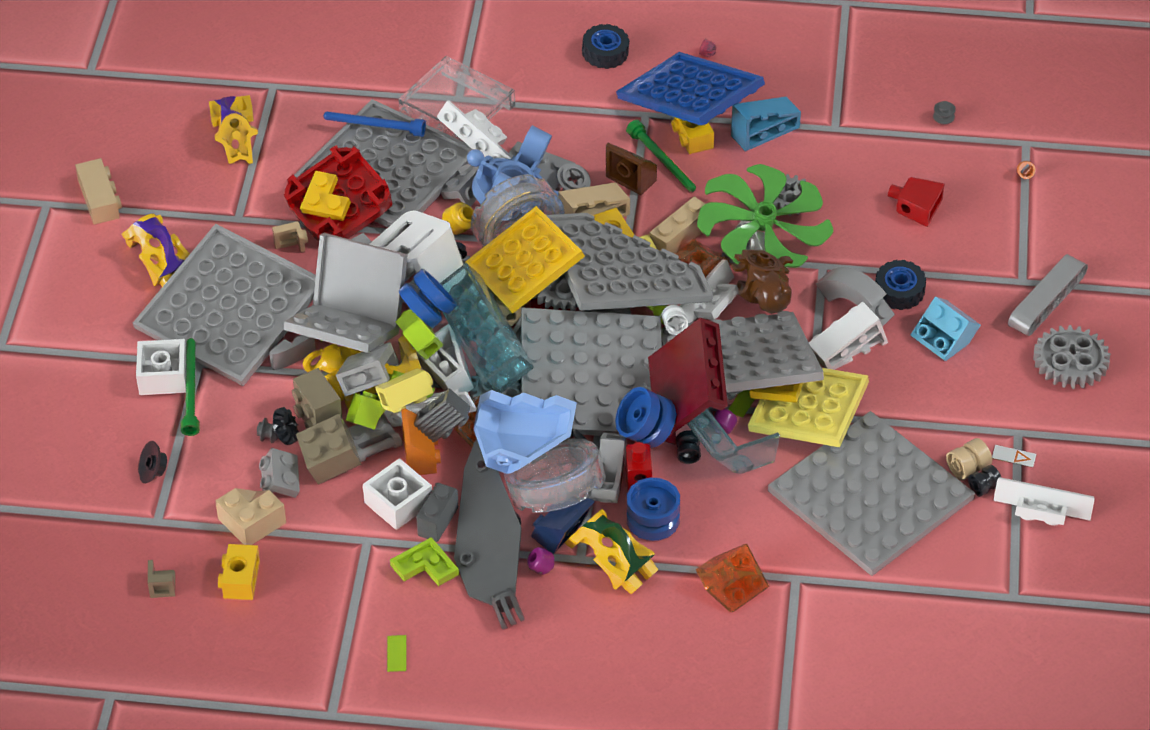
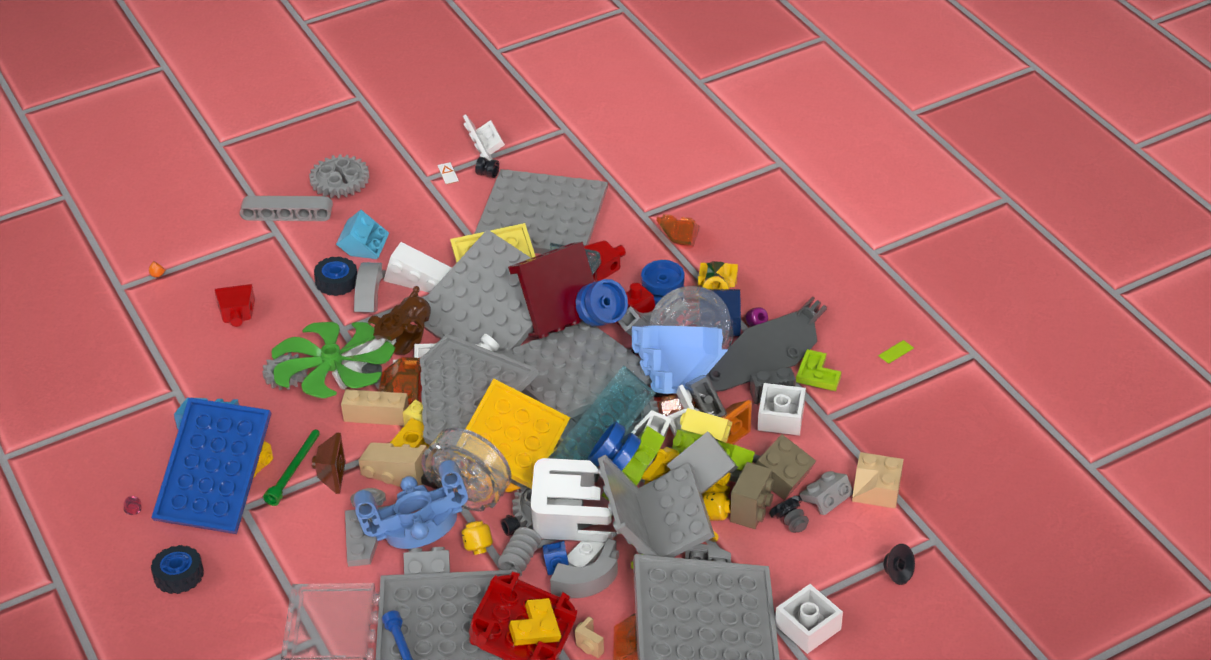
camera: 125 degrees left, 5 degrees down
dark tan panel [148,560,176,598] -> none
green piece [181,338,200,436] -> none
yellow brick [218,544,260,600] -> none
white bracket [437,100,512,159] -> none
dark grey wheel [933,101,956,124] -> none
tan wheel [946,438,992,480] -> none
none -> red torso [584,240,626,282]

